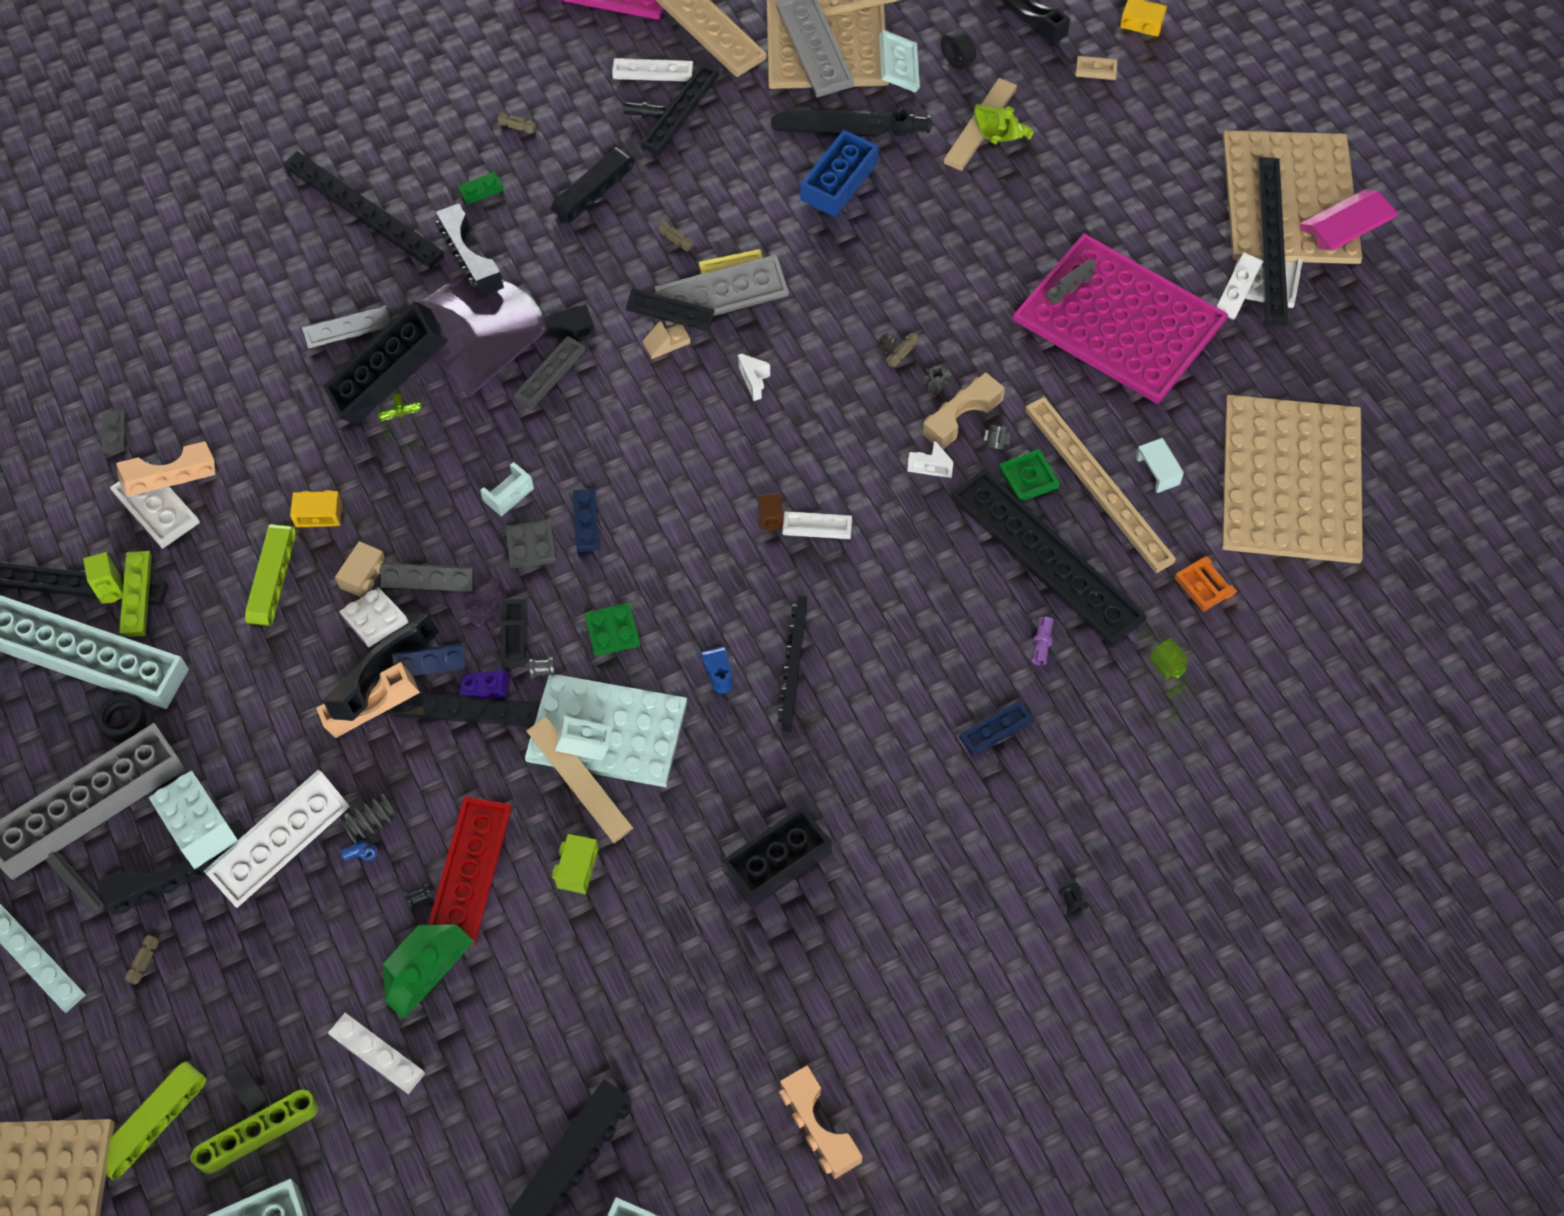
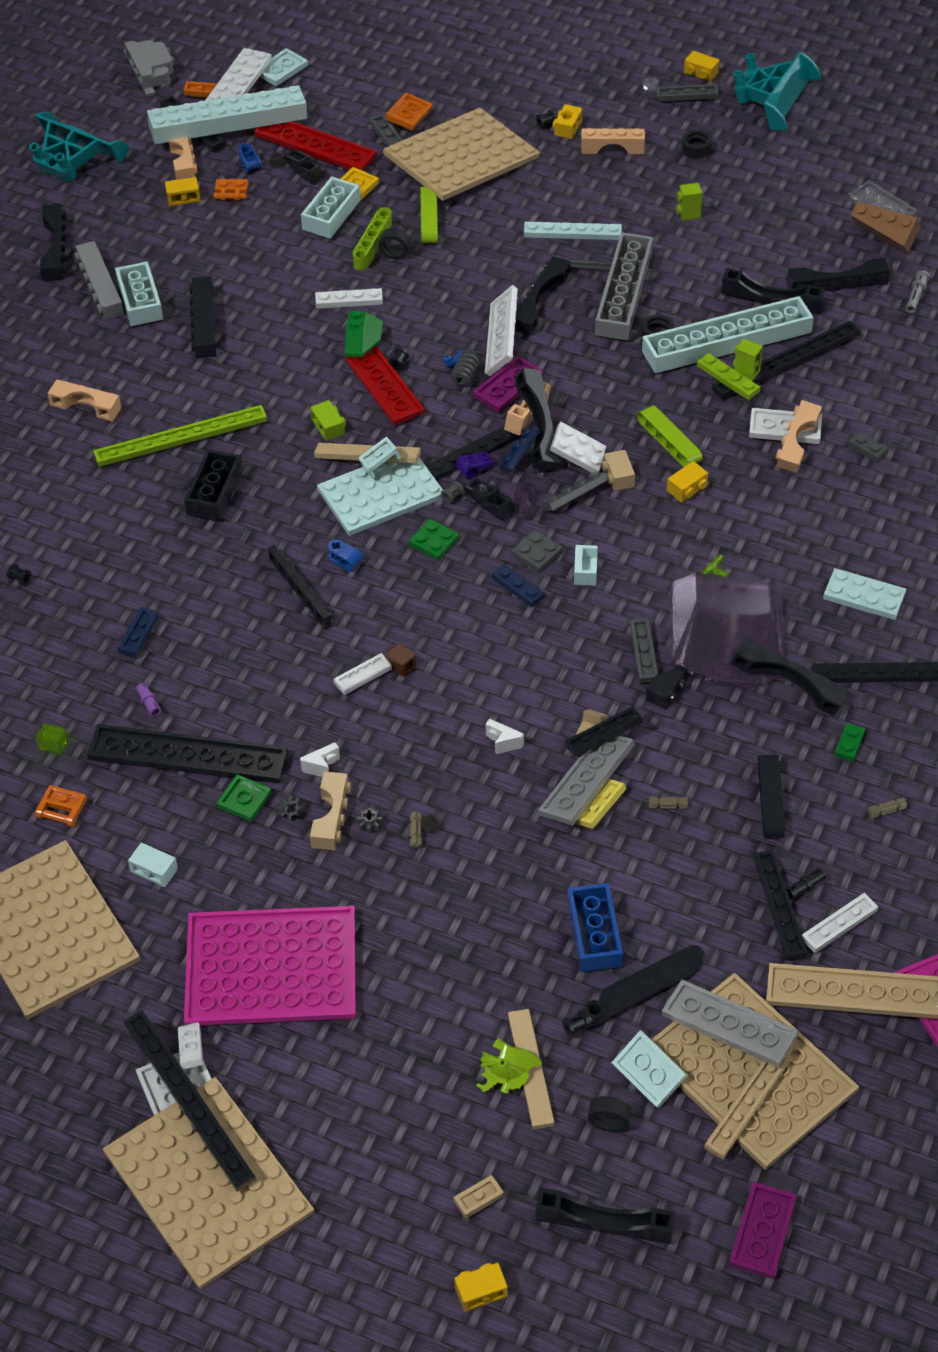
camera: 140 degrees right, 10 degrees down
dark tan axle [125,935,159,984] -> none
light aqua brick [148,770,238,869] -> none
plate [302,305,391,348] -> none
black brick [323,301,449,425] -> none
tan plate [1025,397,1176,573] -> none
dark grey hinge [1045,259,1097,306] -> none
dark pink slope [1299,190,1398,251] -> none
none -> lime plate [93,405,267,467]
none -> magenta plate [473,356,544,413]
none -> light aqua plate [823,568,906,620]

